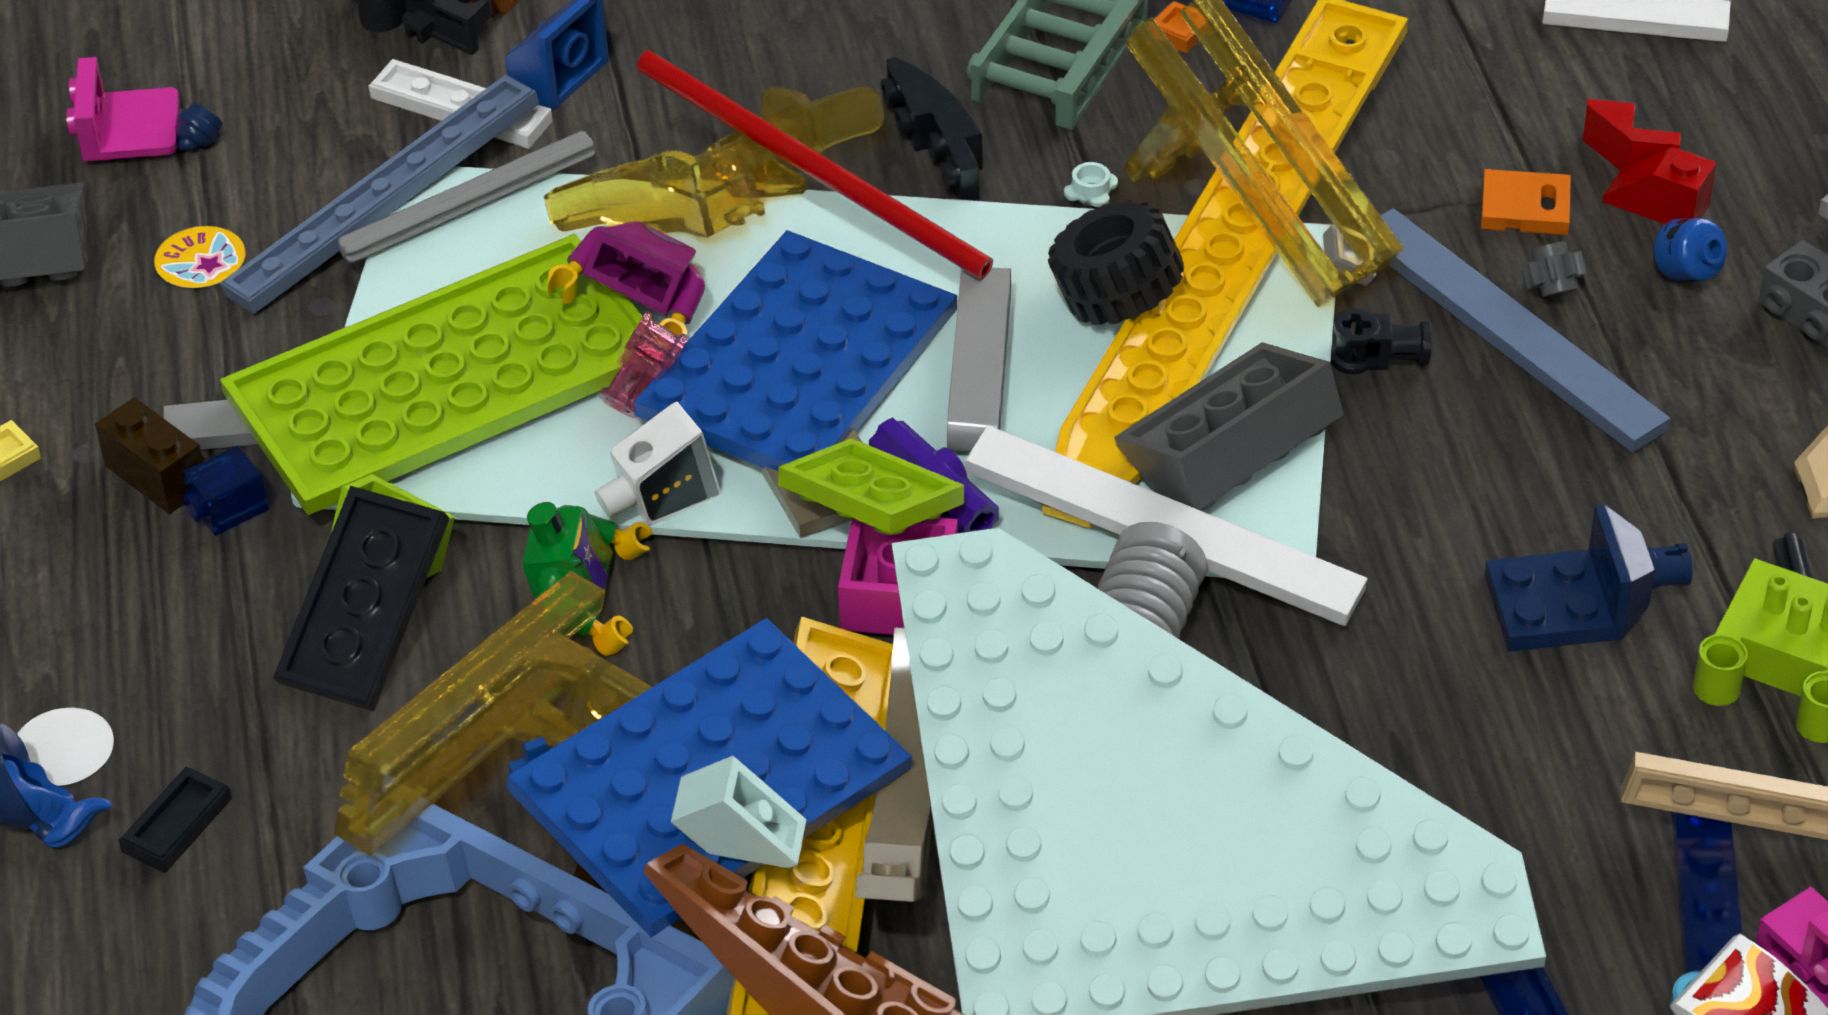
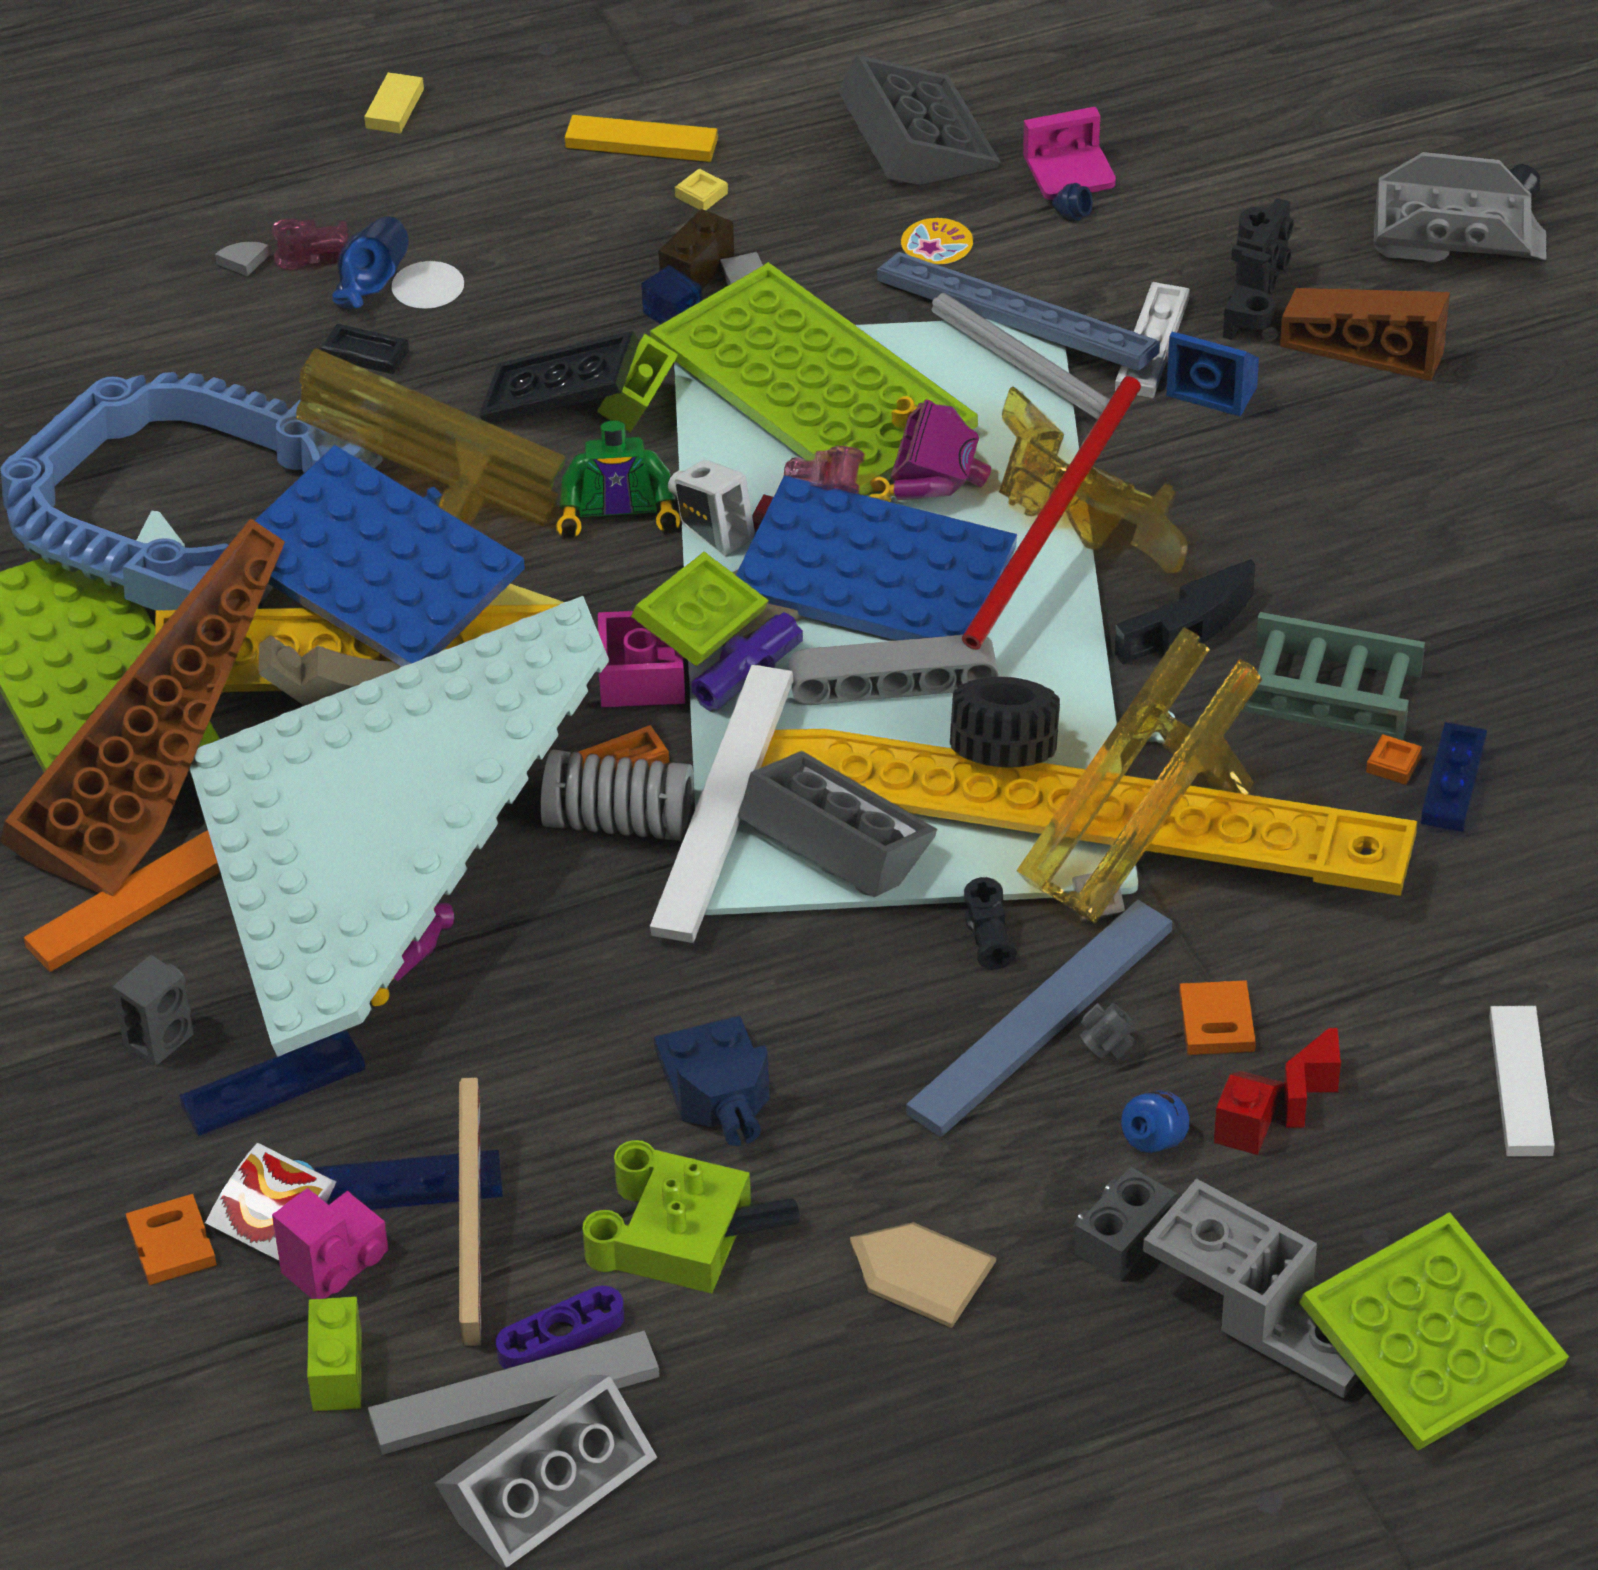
camera: 80 degrees right, 0 degrees up
light aqua slope [671,756,807,868] -> none

